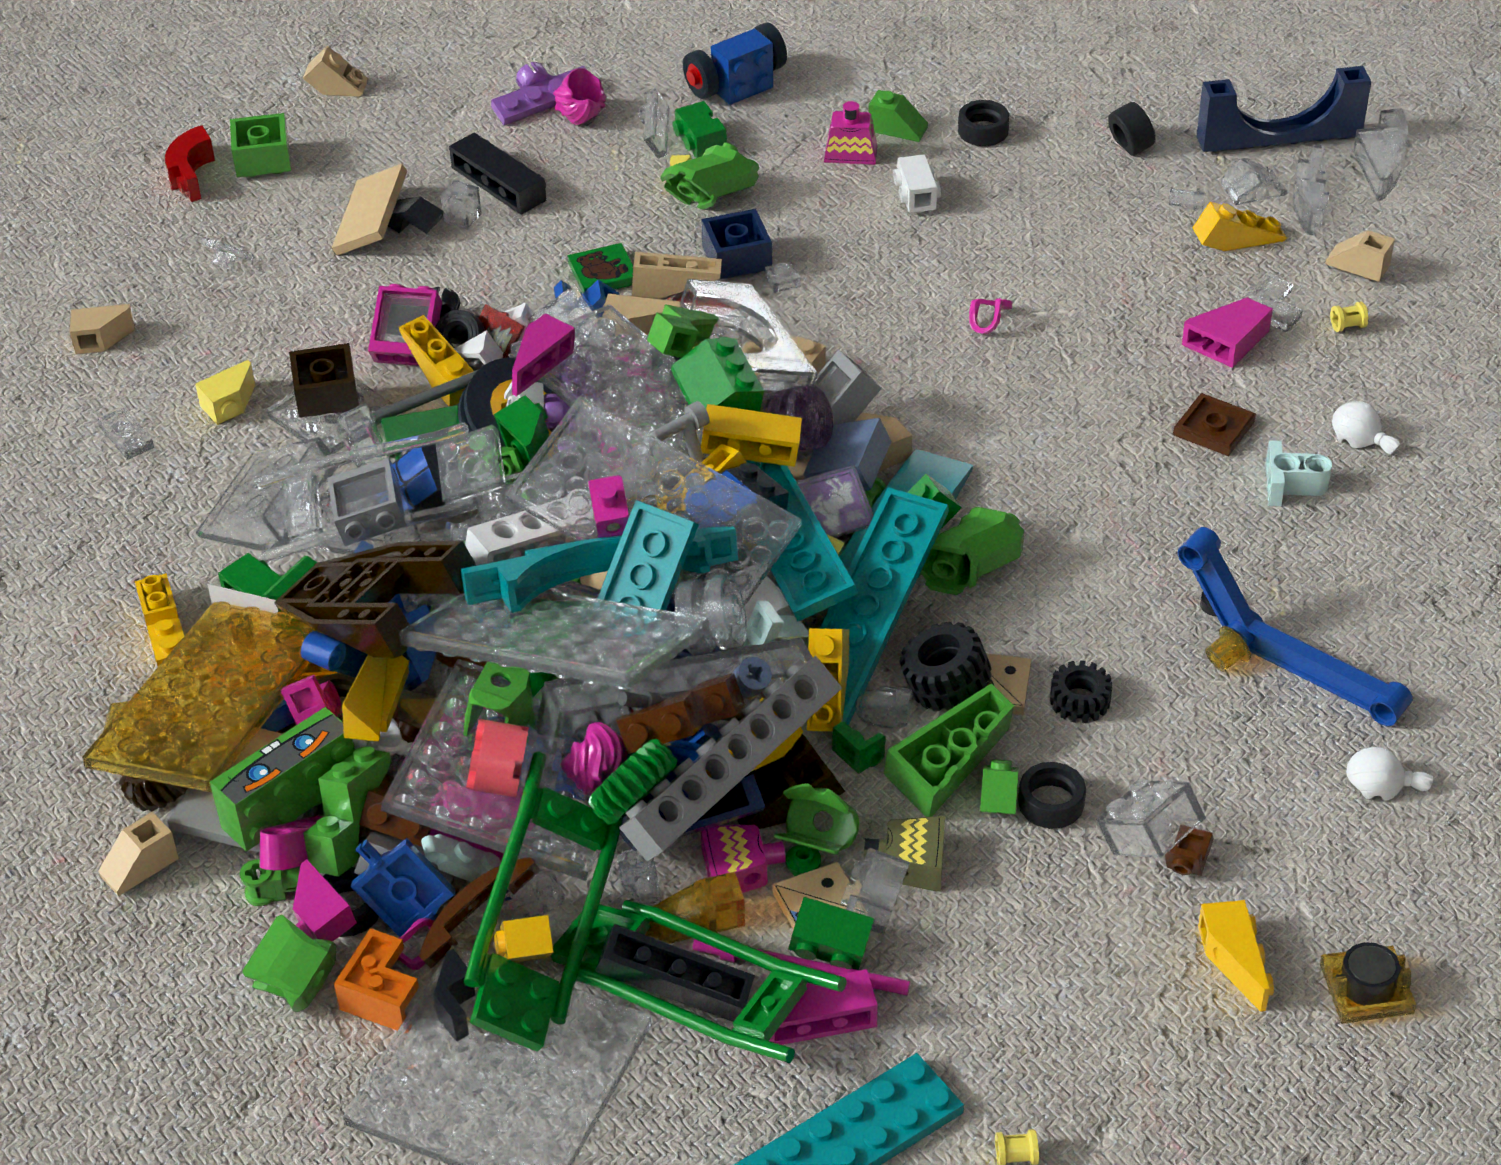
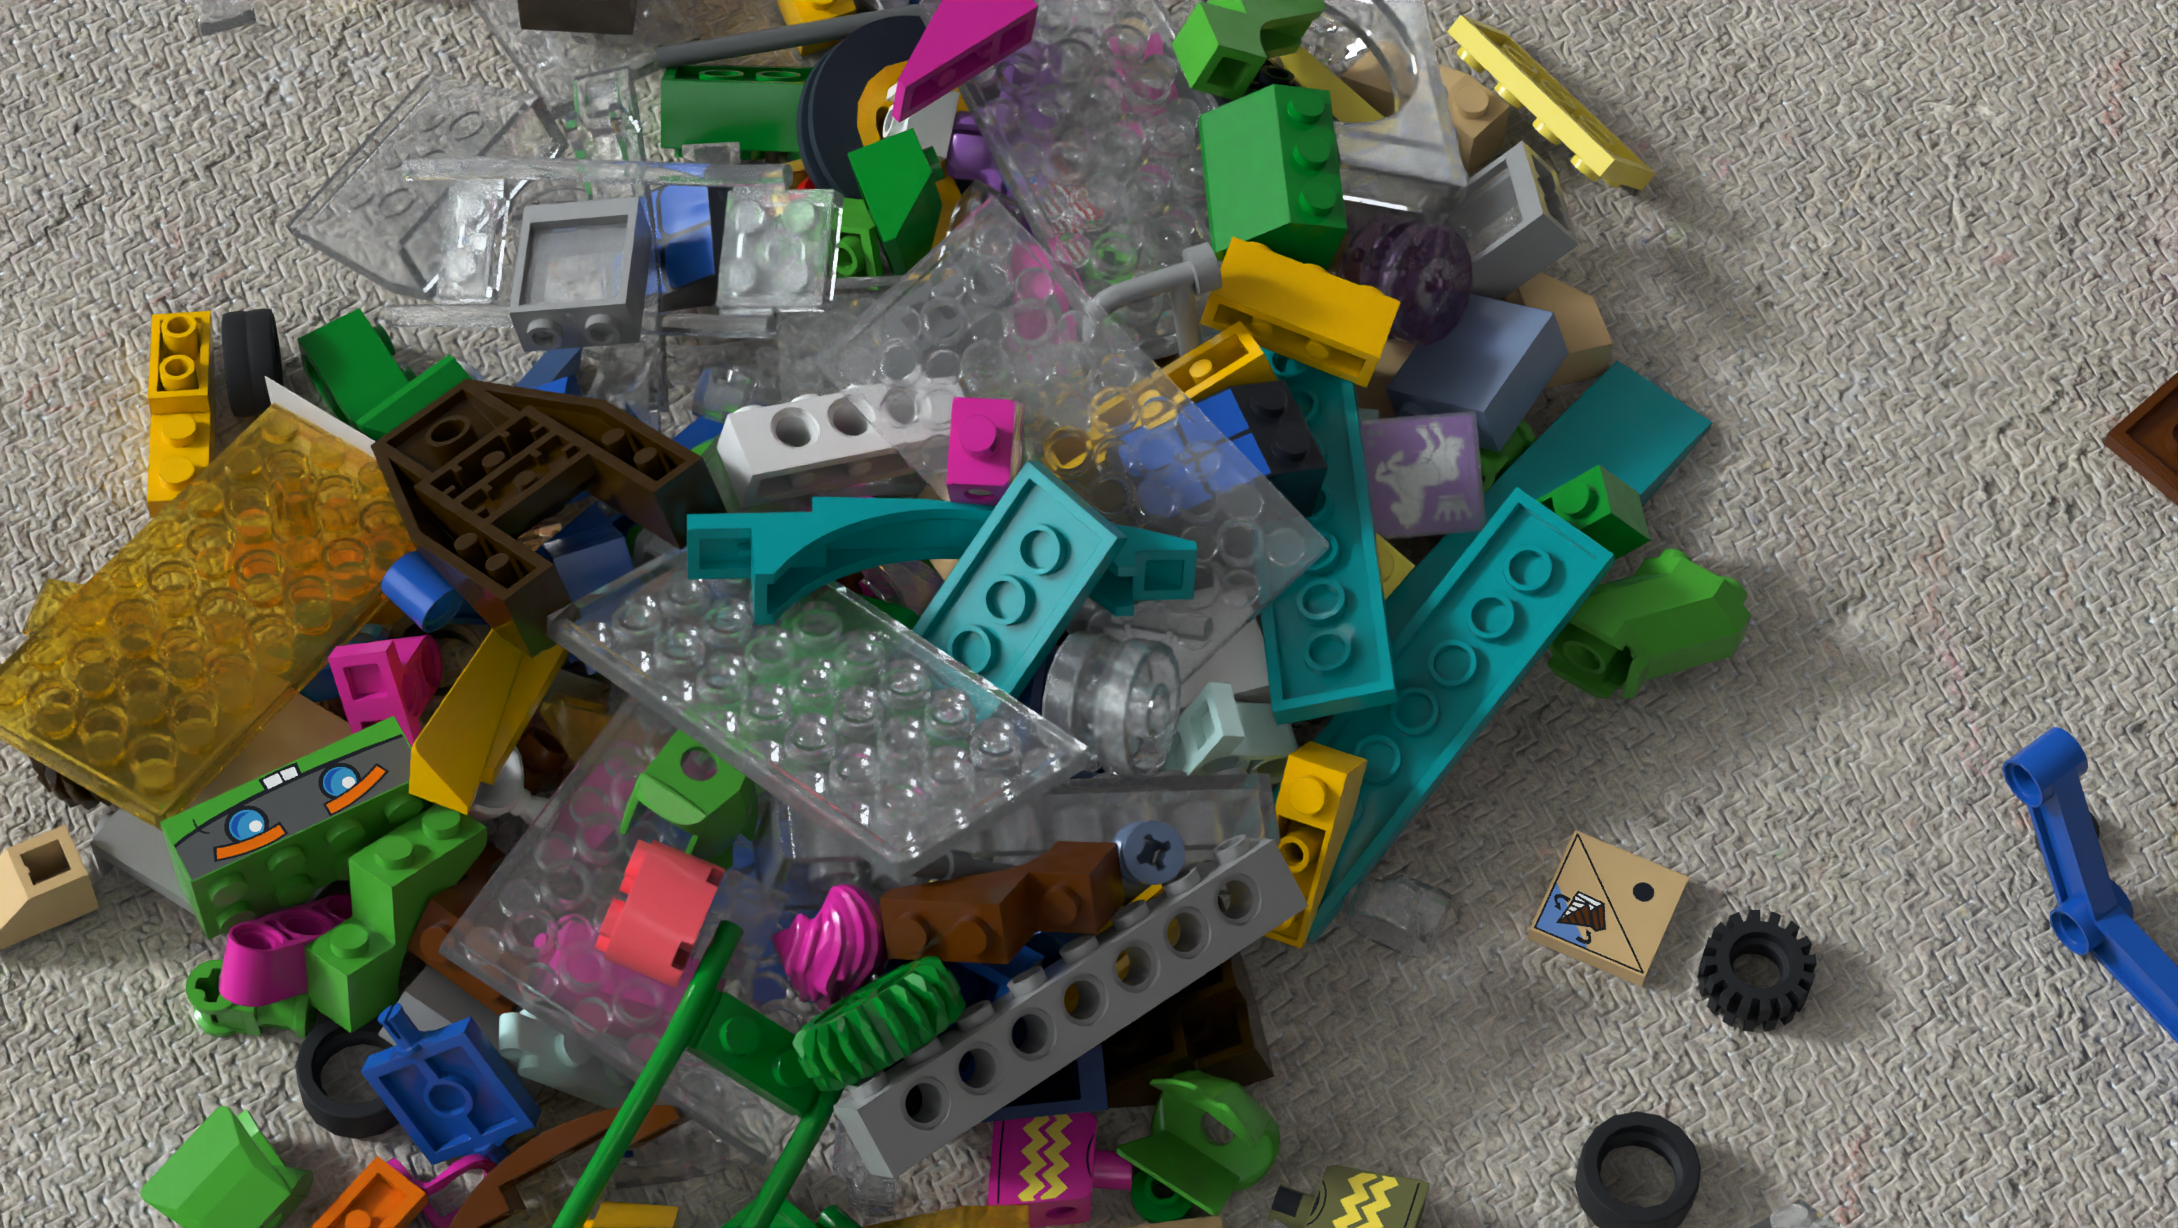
camera: 10 degrees right, 15 degrees up
dark pink slope [293,859,357,941] -> none
green bracket [832,721,886,774] -> none
bright green wedge [884,683,1014,817] -> none
black tyre [899,622,992,711] -> none
dark pink piece [969,298,1013,334] -> none
bright green slope [980,759,1019,814] -> none
clear yellow piece [1205,626,1252,672] -> none
none -> black tyre [221,308,284,417]
none -> light yellow plate [1447,15,1656,191]

